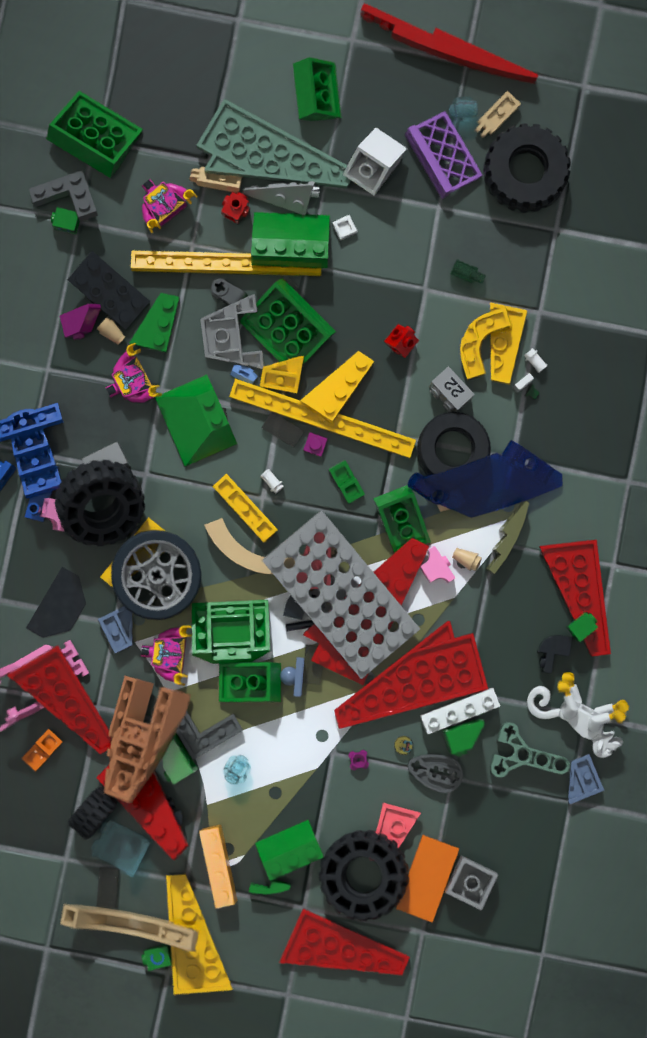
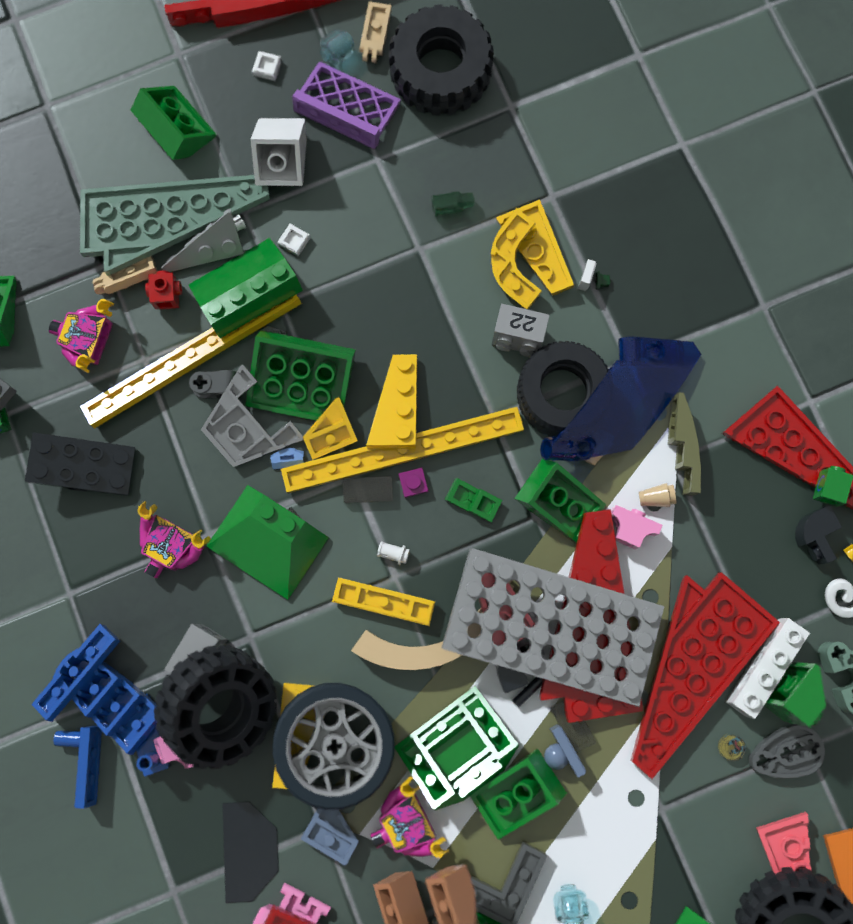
camera: 25 degrees left, 5 degrees down
magenta slope [60,304,101,340] -> none
tan cone [97,318,125,345] -> none
green wing [129,293,180,353] -> none
magenta plate [348,750,369,770] -> none
red brick [384,324,419,358] -> none
white pin [524,348,548,373] -> none
none -> white tile [252,51,282,81]

